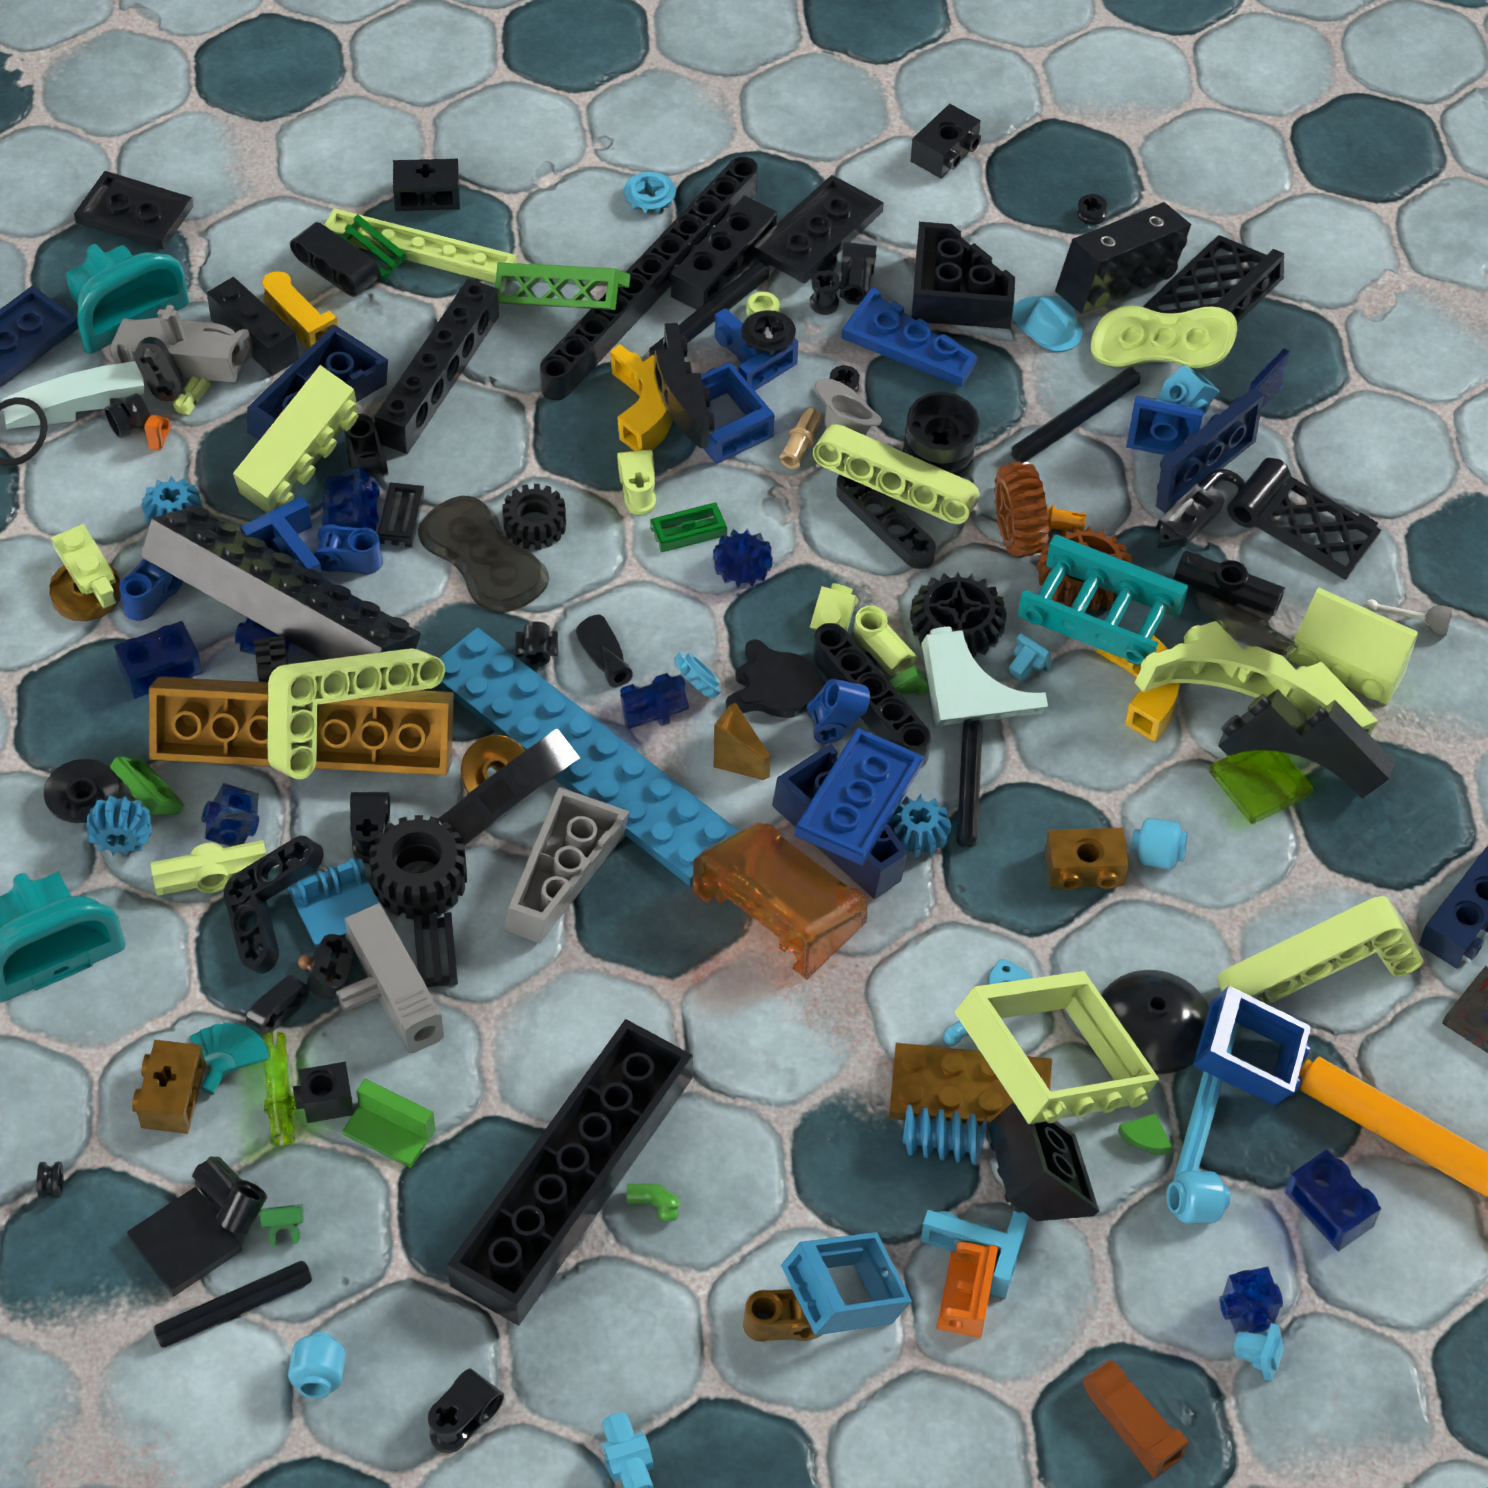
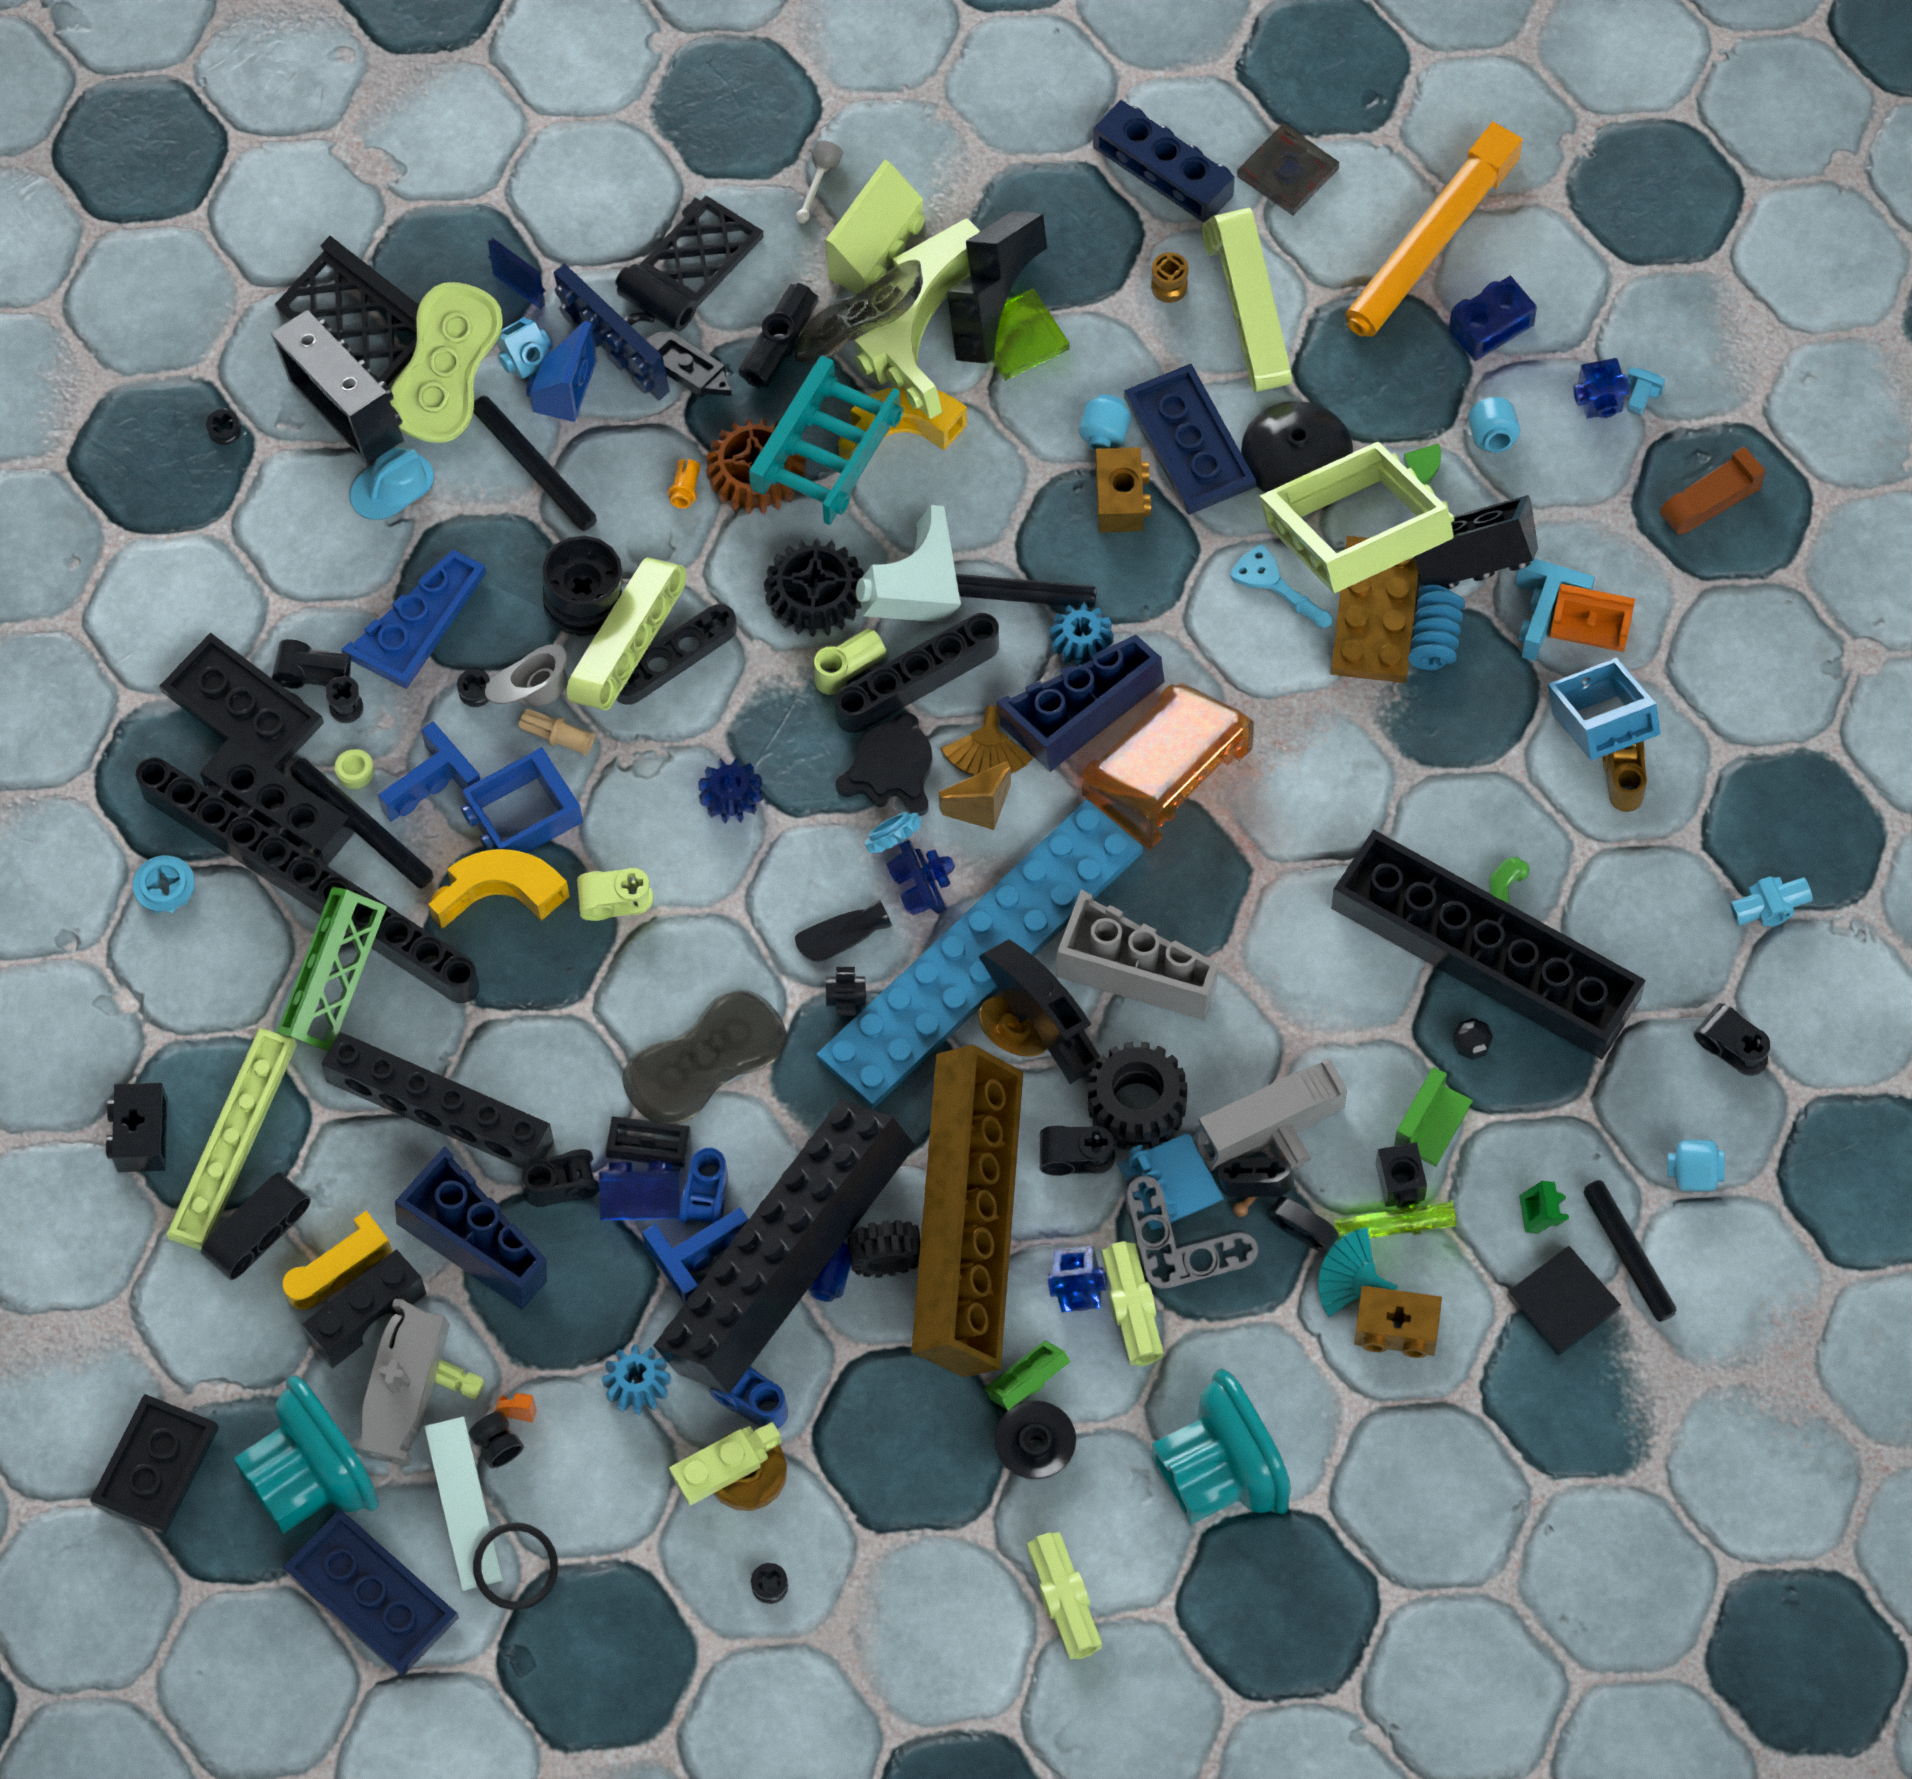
camera: 85 degrees left, 10 degrees up
black bush [37,1161,64,1198] -> none
dark azure gear [86,795,152,856] -> none
clear blue brick [114,621,203,699] -> none
black beam [134,337,183,401] -> none
black piece [192,1156,267,1235] -> none
yellowish green brick [233,365,358,513] -> none
yellowish green beam [268,648,445,780] -> none
green tile [338,214,407,281] -> none
black tile [413,912,458,988] -> none
black tyre [502,483,566,550] -> none
green tile [650,502,727,552] -> none
black slope [654,323,715,448] -> none
black gear [742,310,796,356] -> none
blue tile [794,728,925,866] -> none
blue piece [807,679,870,744] -> none
yellowish green bracket [810,583,859,631] -> none
bright green tile [888,665,929,697] -> none
black brick [910,104,981,178] -> none
black brick [911,221,1015,329] -> none
dark orange gear [994,461,1049,557] -> none
medium azure brick [1009,633,1052,683] -> none
medium azure axle [1174,1022,1239,1179] -> none
blue window [1193,986,1311,1106] -> none
none -> pearl gold hand [940,706,1034,776]
none -> dark blue plate [1124,363,1256,515]
none -> pearl gold wheel [1151,252,1189,303]
none -> black tile [1453,1018,1493,1060]

